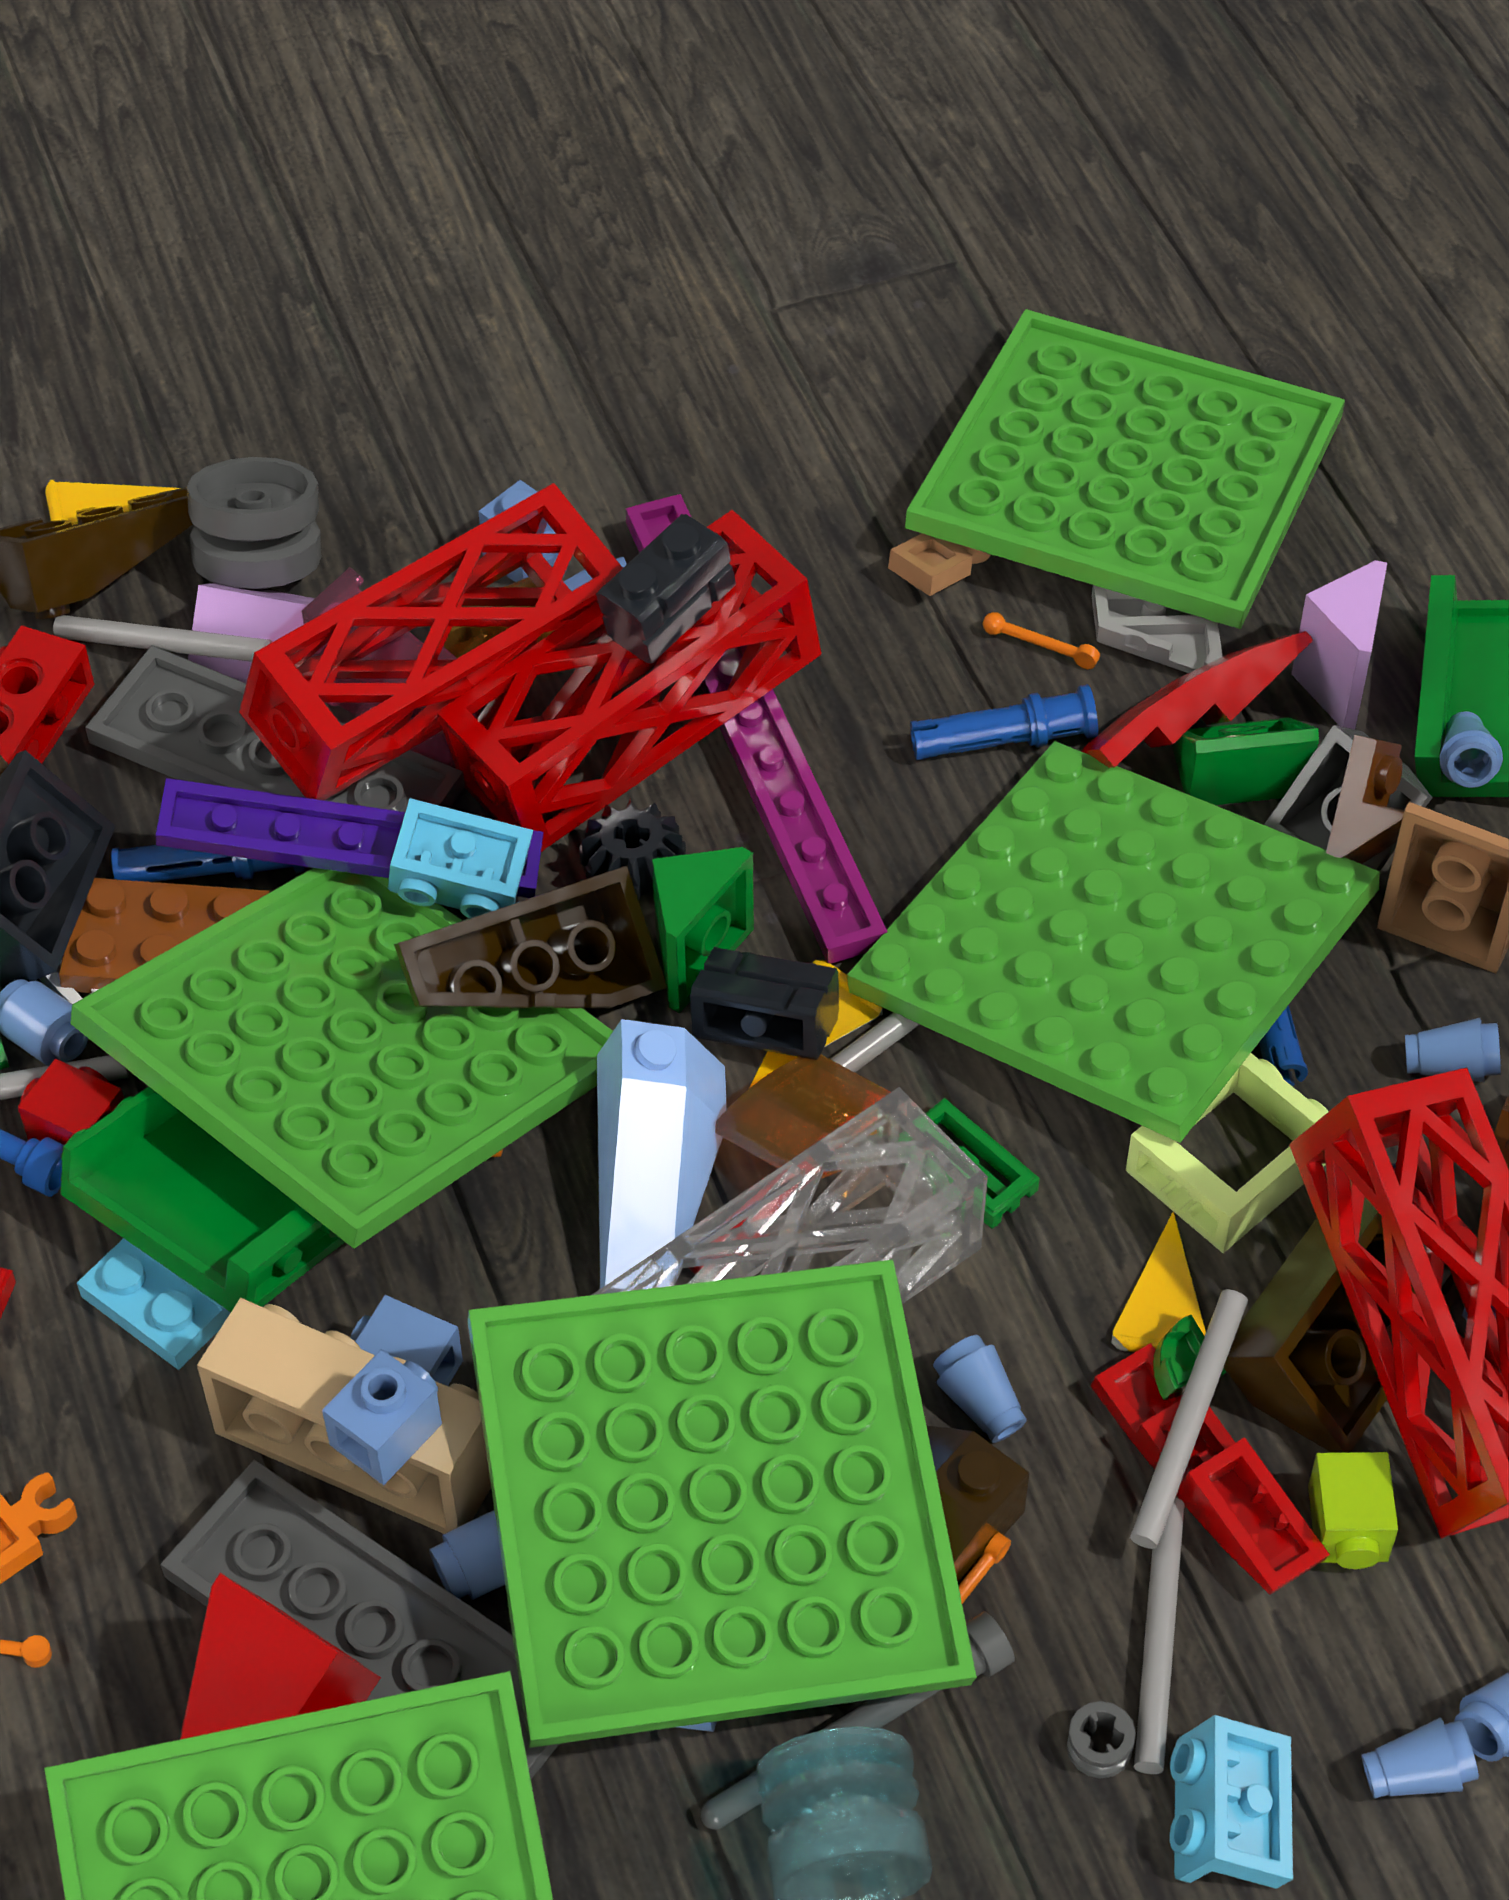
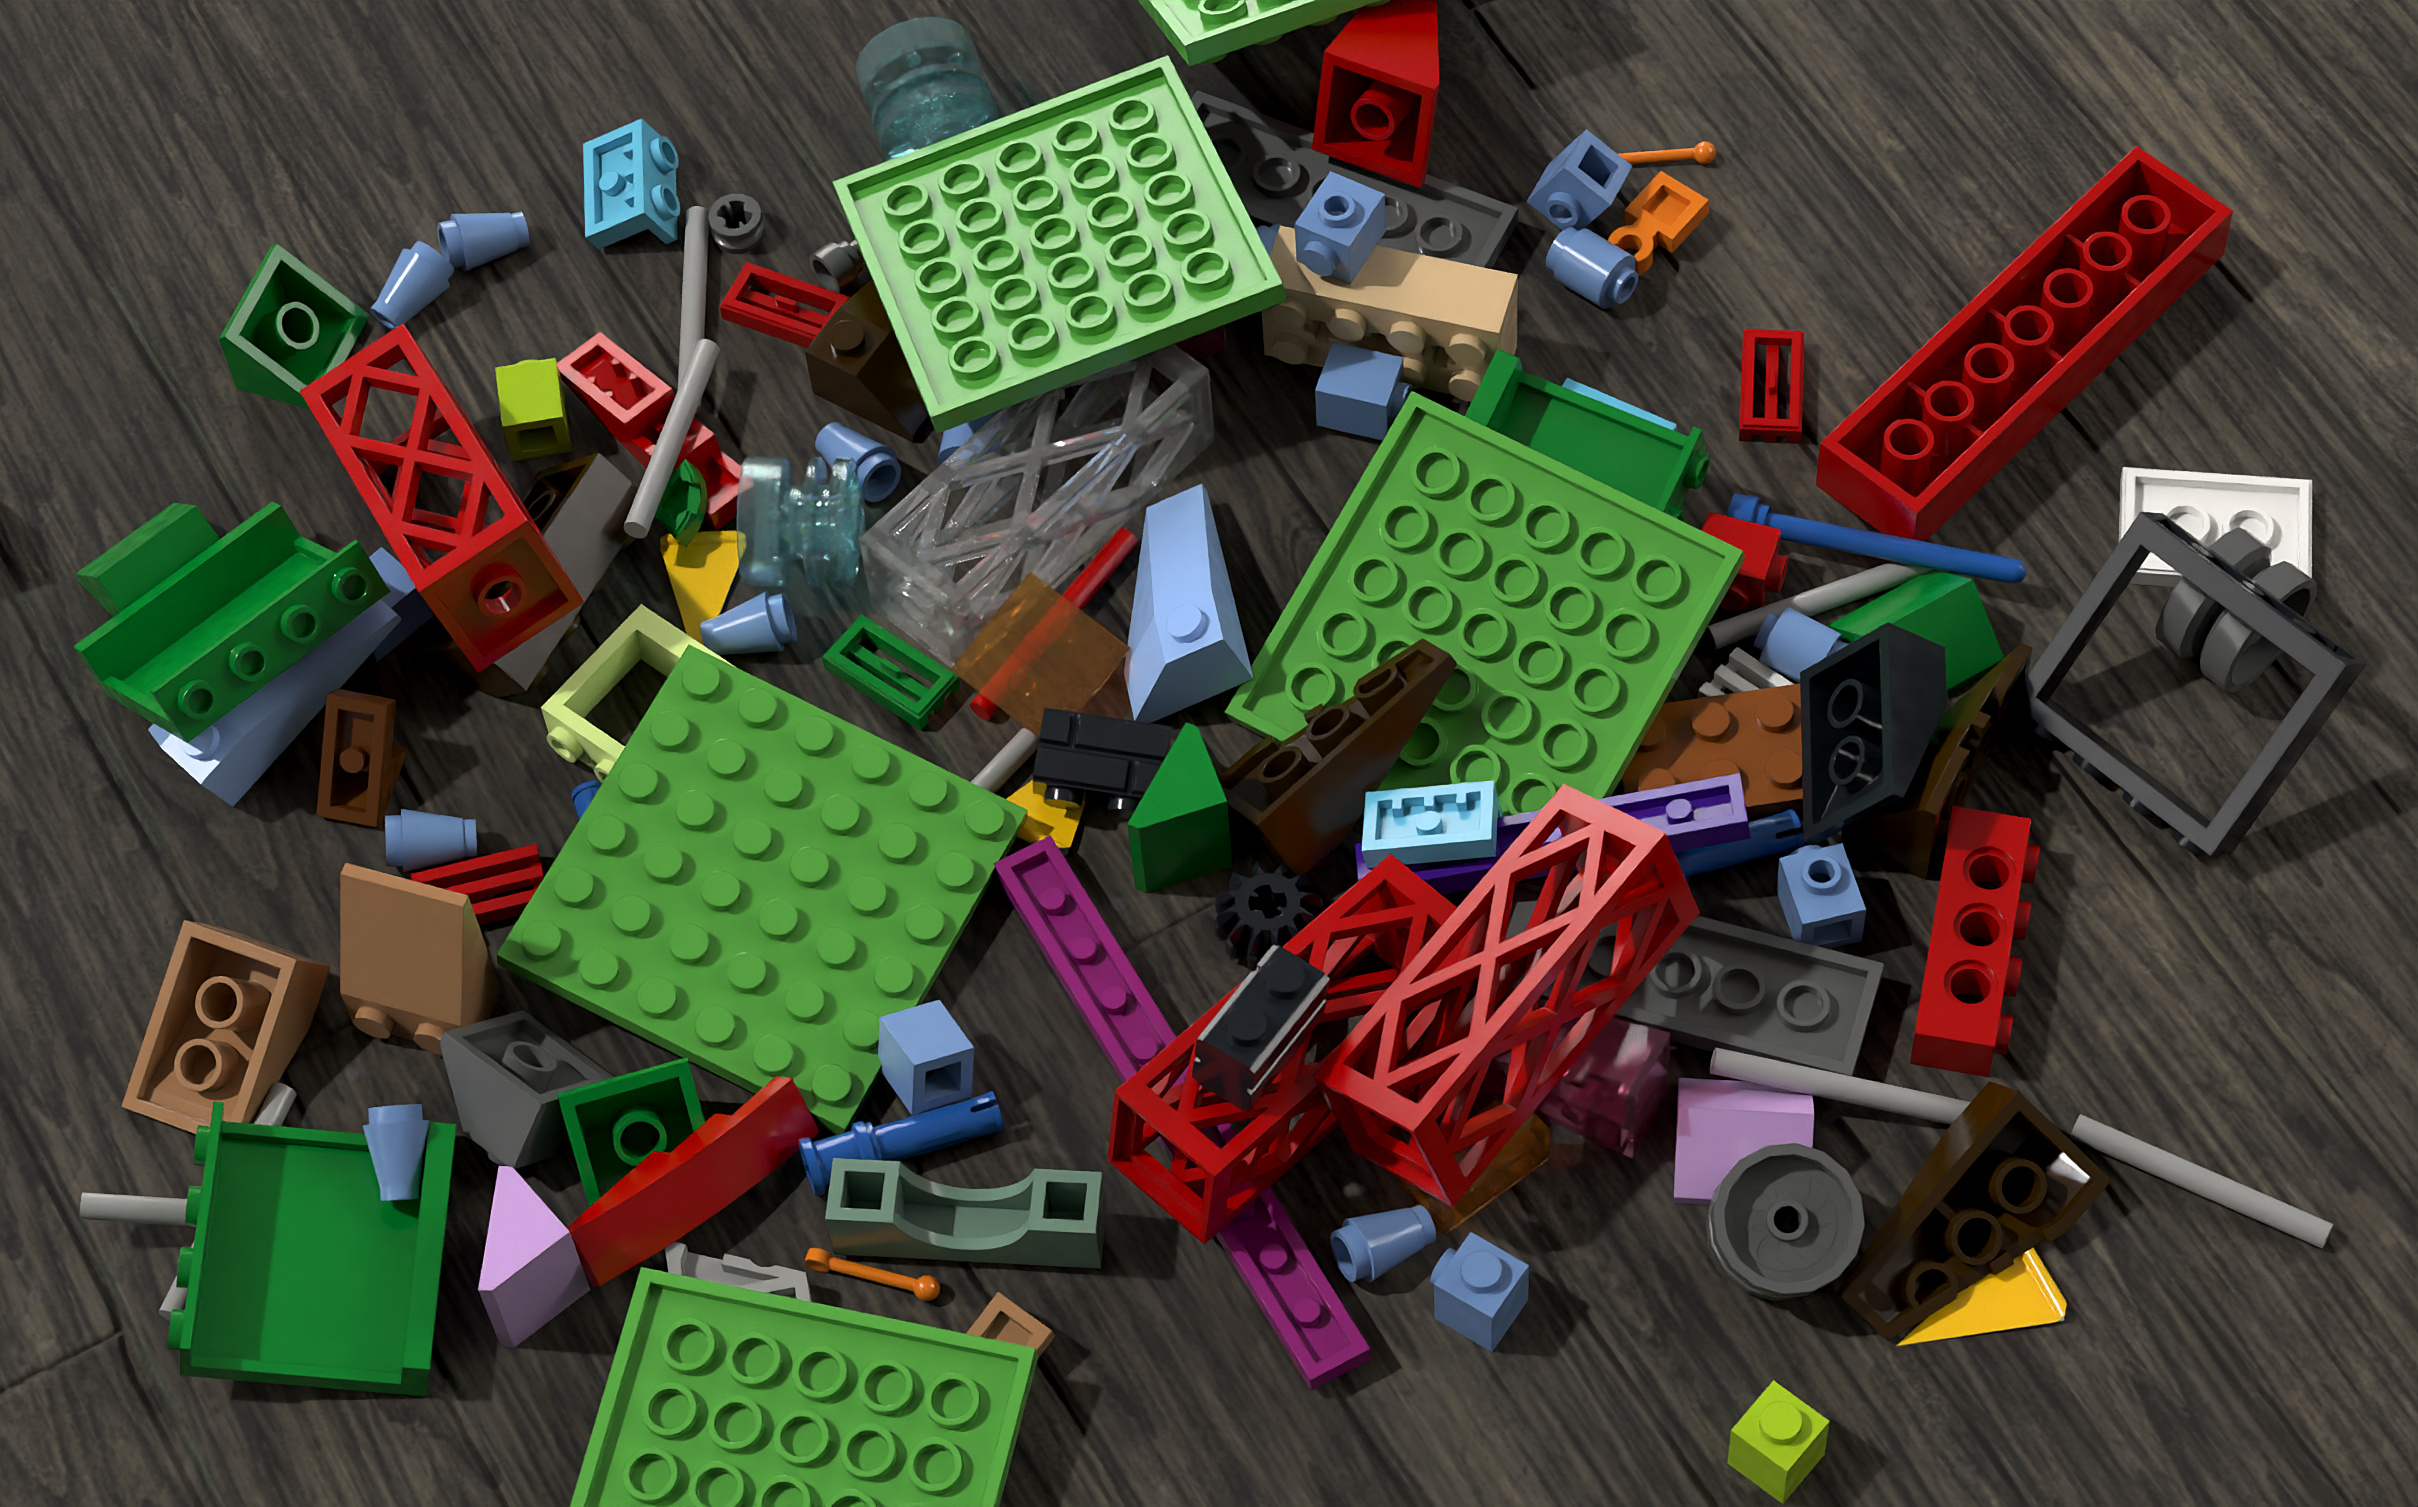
camera: 175 degrees right, 5 degrees up
slope [1326,734,1405,864] -> none
none -> red tile [411,844,545,926]
none -> medium blue cone [700,591,797,656]
none -> red tile [719,262,851,348]
none -> clear light blue wheel [737,456,866,588]
none -> sand green arch [825,1158,1107,1269]
none -> medium blue brick [878,1000,974,1115]
none -> medium blue brick [1527,129,1633,231]
none -> medium blue brick [1546,227,1639,309]
none -> lime brick [1727,1380,1830,1504]
none -> medium blue brick [1776,843,1866,949]

